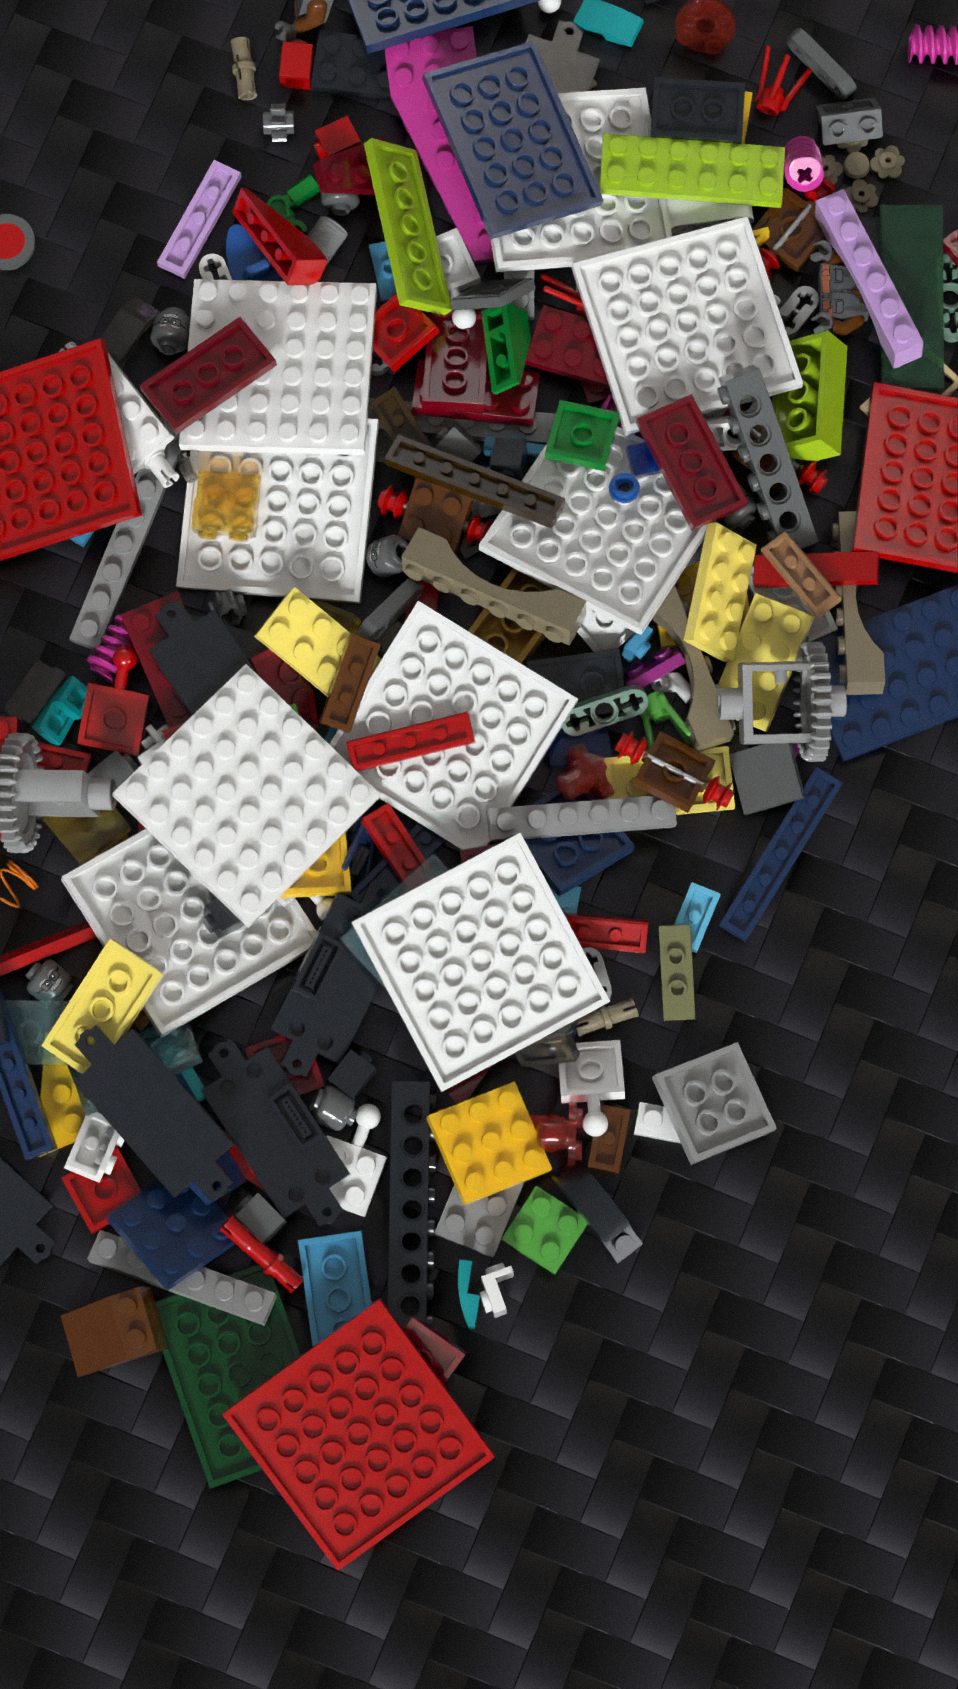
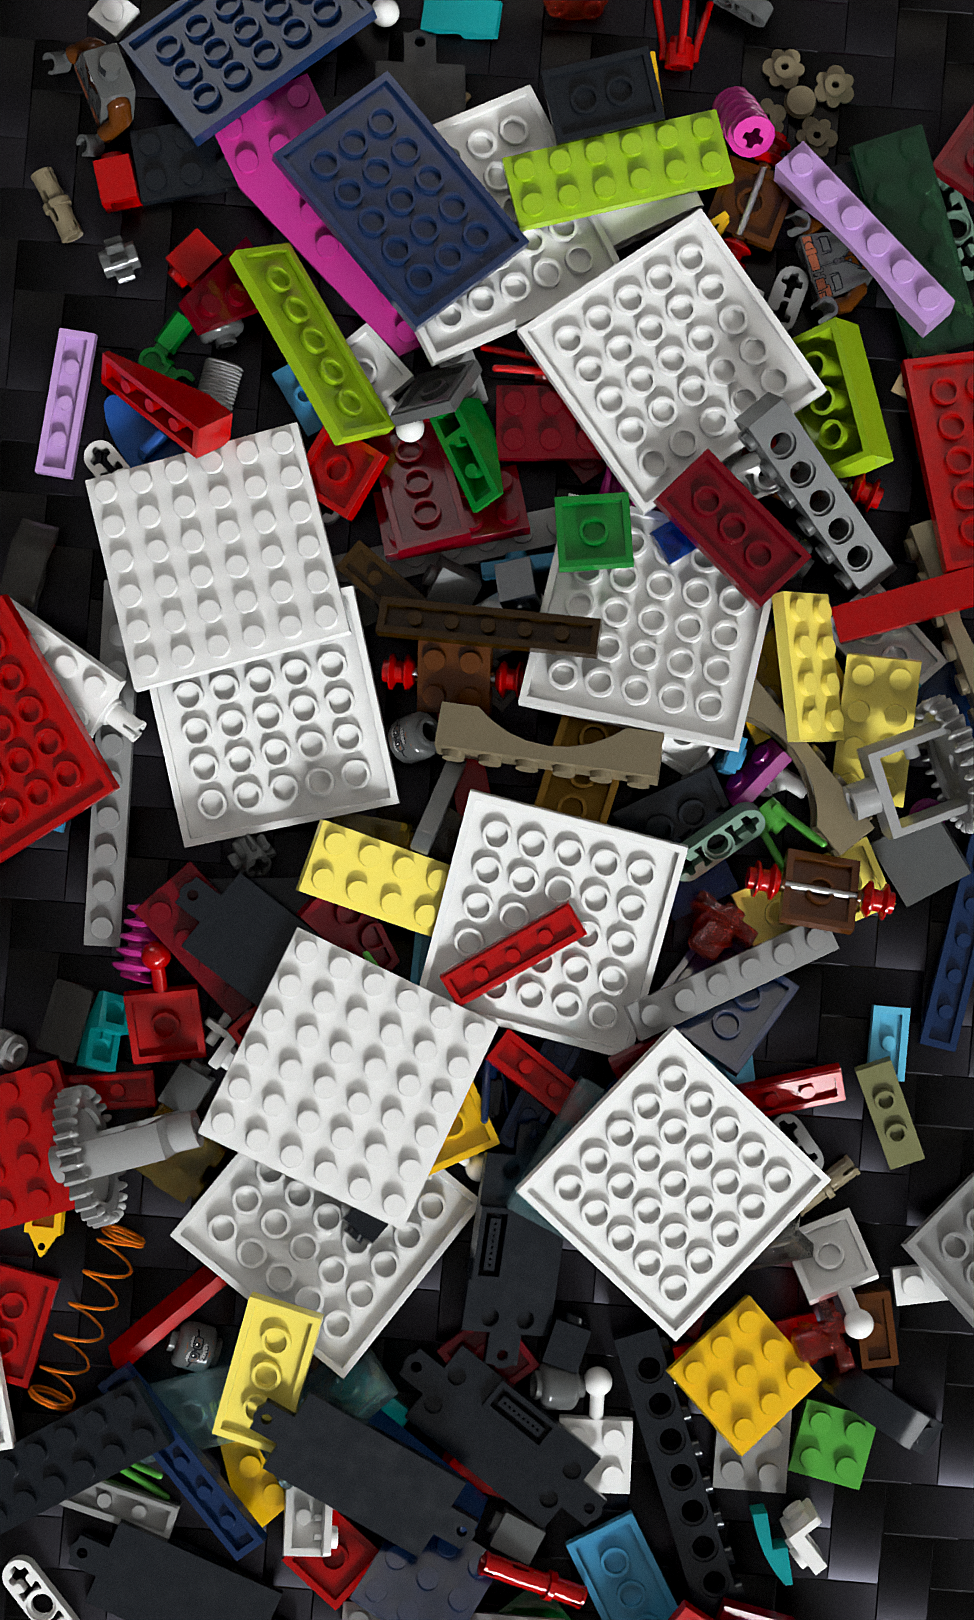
camera: 20 degrees left, 10 degrees up
dark red plate [140,317,277,435] -> none
dark grey head [150,307,191,355] -> none
clear smoke tile [176,451,199,483] -> none
clear yellow plate [191,470,261,542] -> none
reddish brown plate [319,634,381,734] -> none
blue plate [609,473,640,504] -> none
medium nougat tile [761,531,842,619] -> none
dark grey bracket [815,98,883,145] -> none

